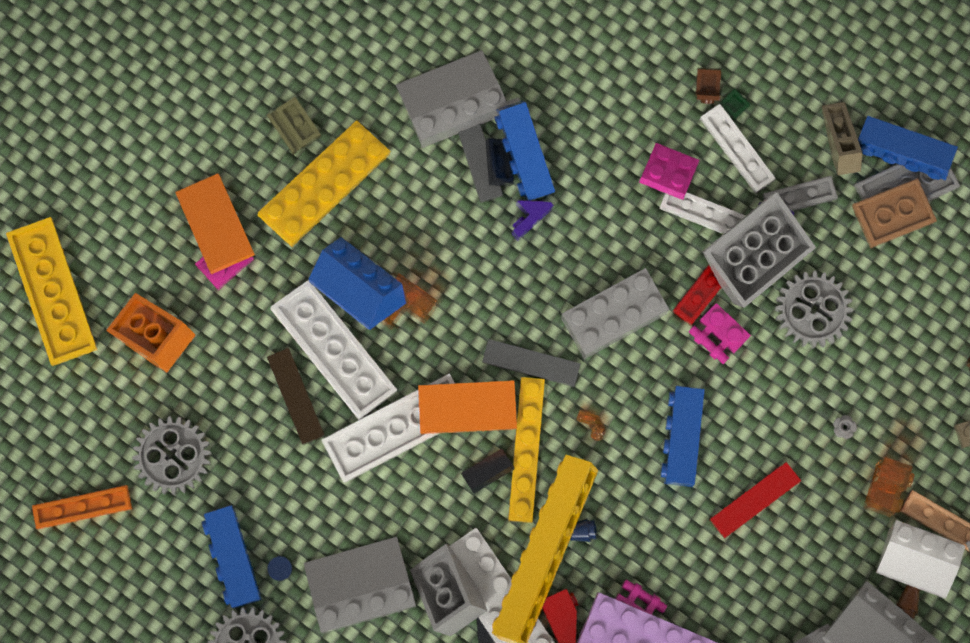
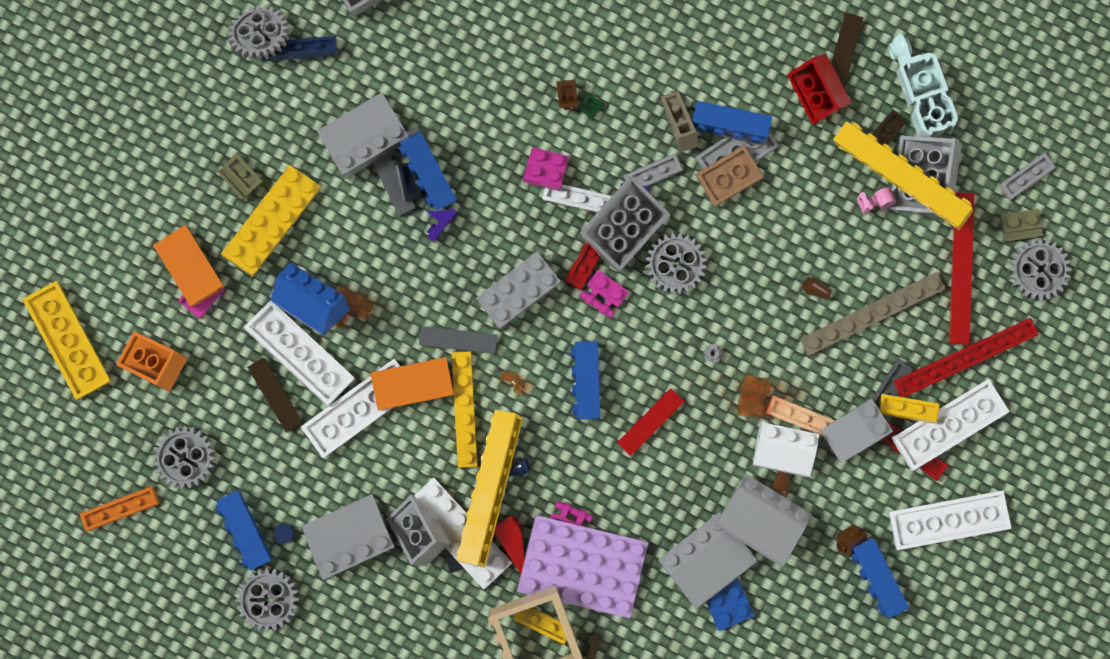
camera: 10 degrees left, 5 degrees up
black tile [461,448,515,494] -> none
white plate [700,104,776,194] -> none

